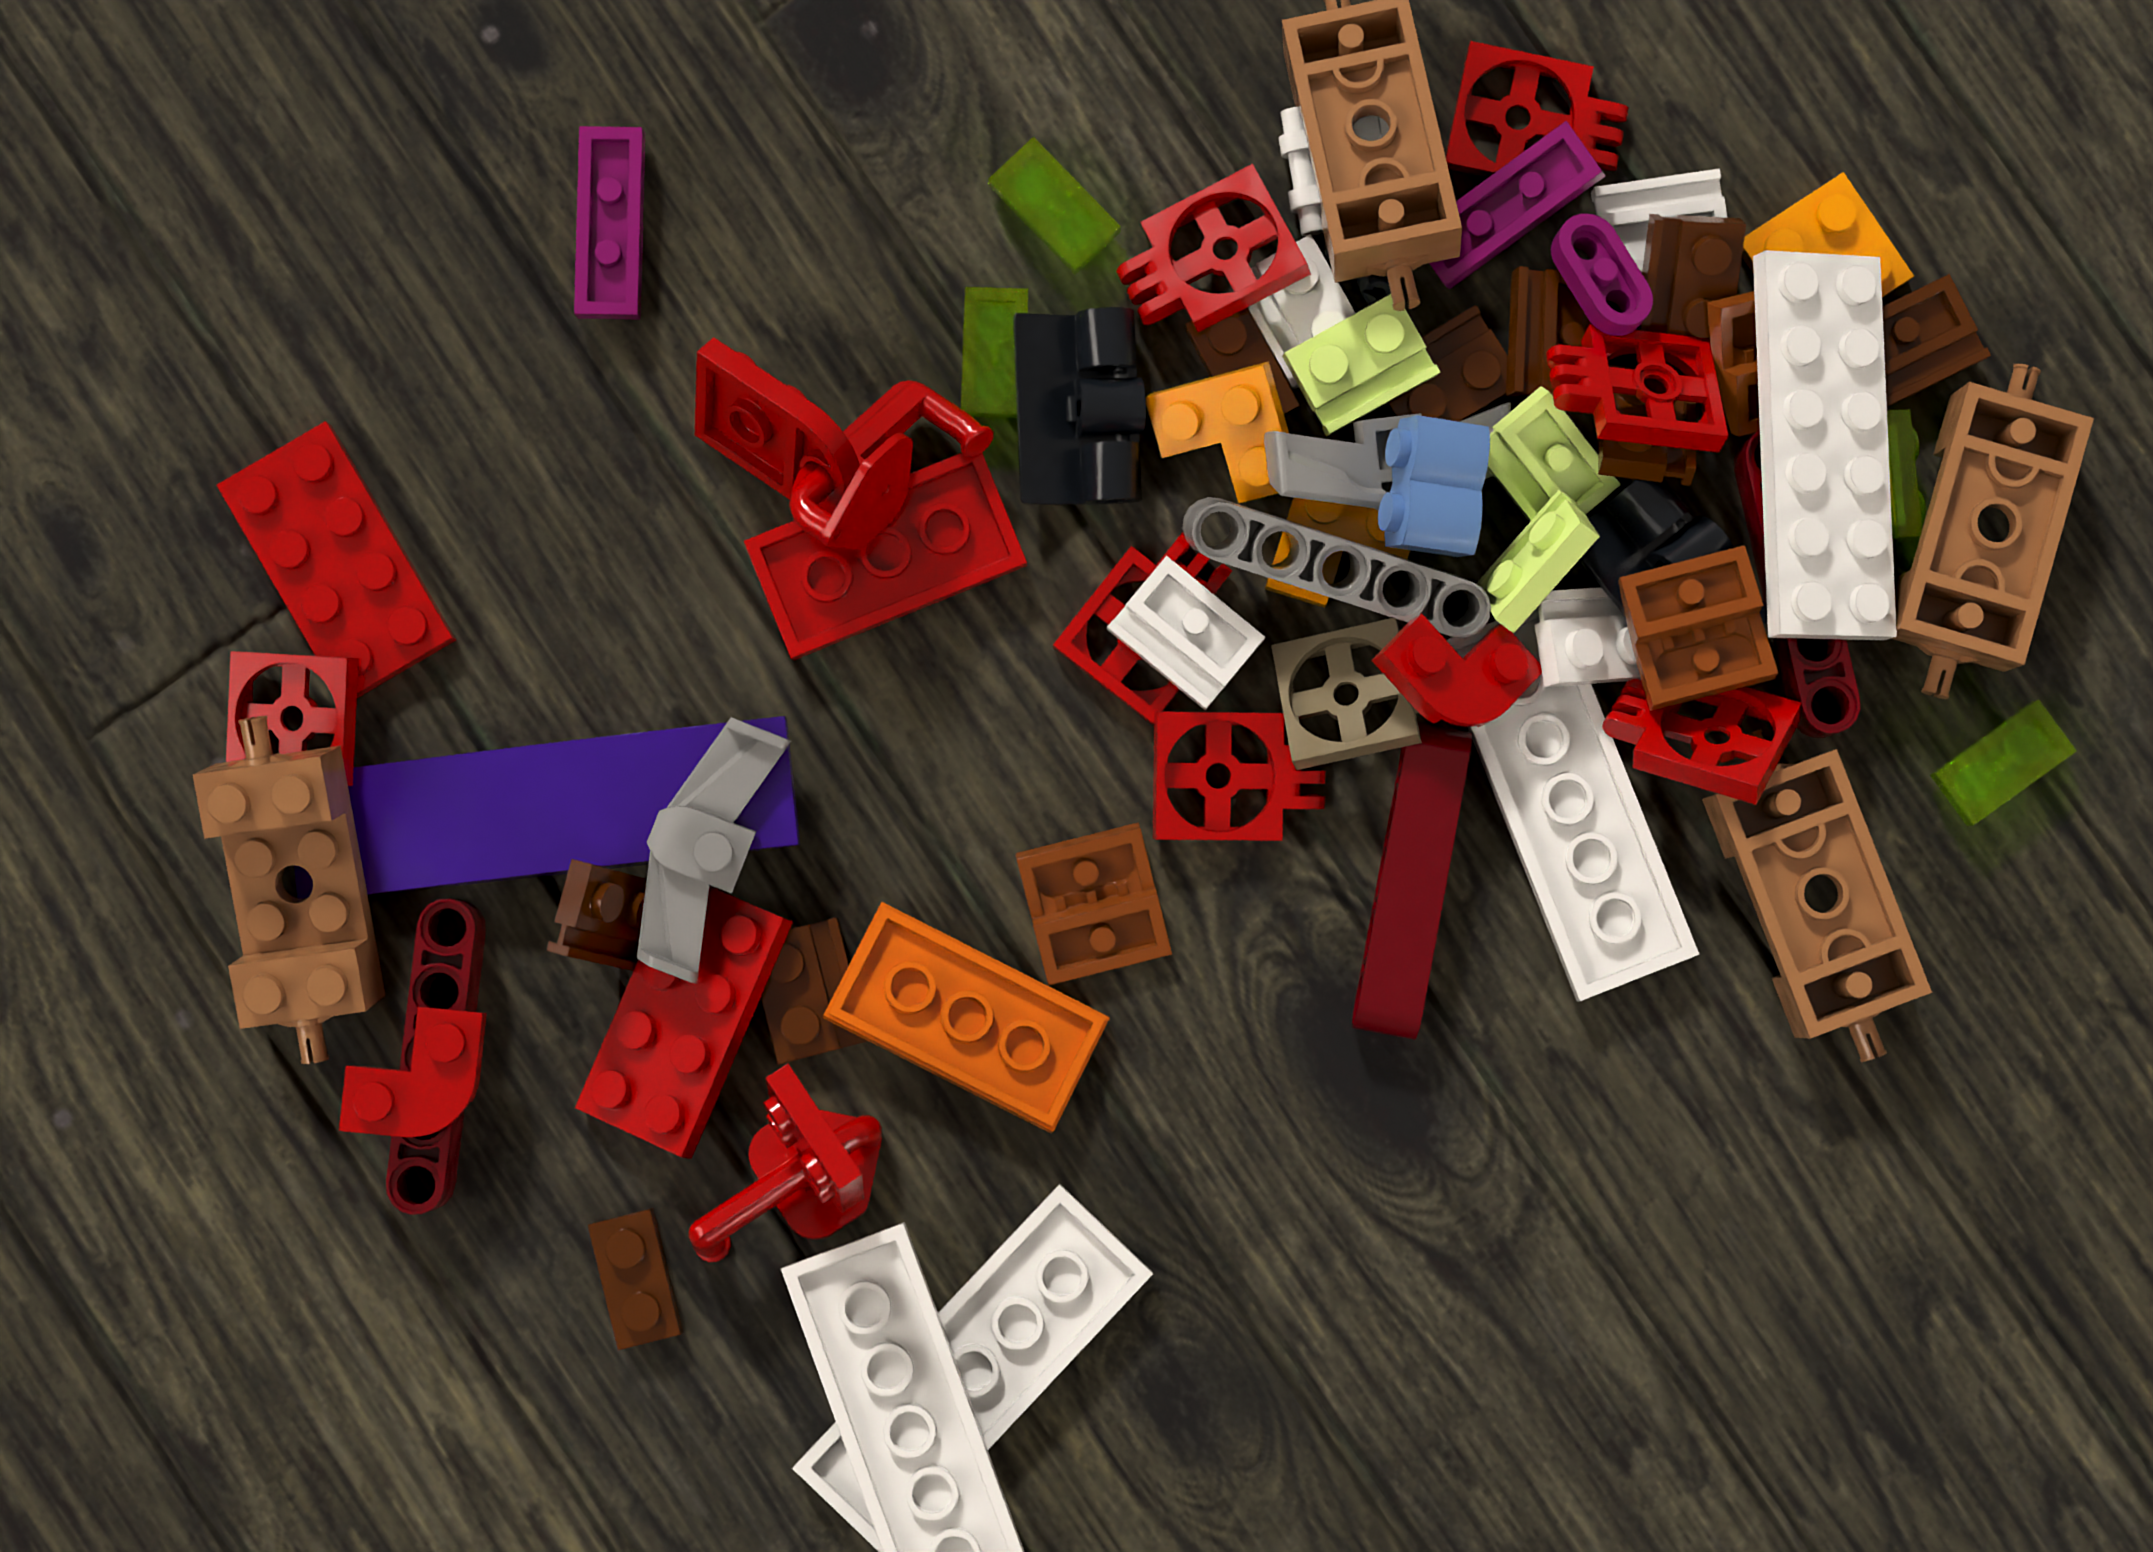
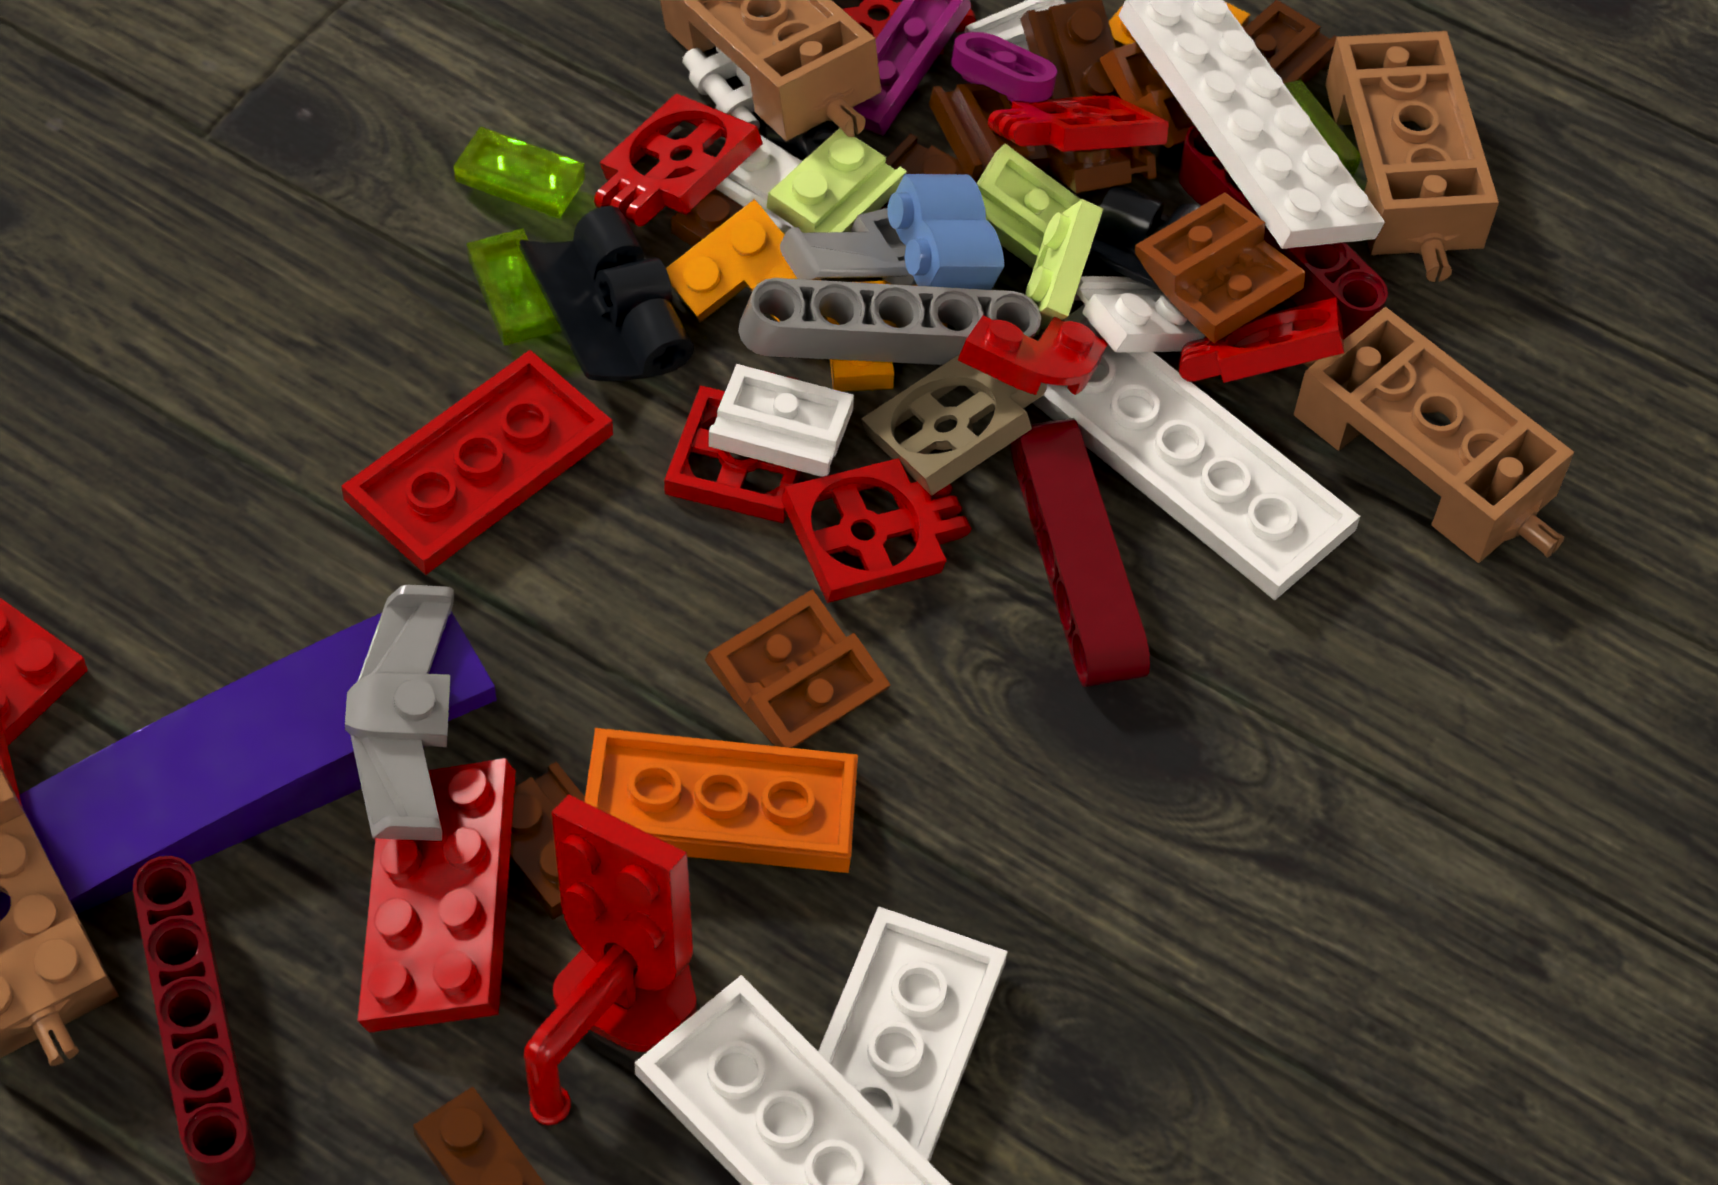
camera: 30 degrees left, 30 degrees down
red plate [339,1007,487,1137] -> none
reddish brown plate [547,859,647,971] -> none
magenta plate [574,126,646,320] -> none
red plate [694,337,994,550] -> none
clear neon green plate [1930,699,2077,827] -> none

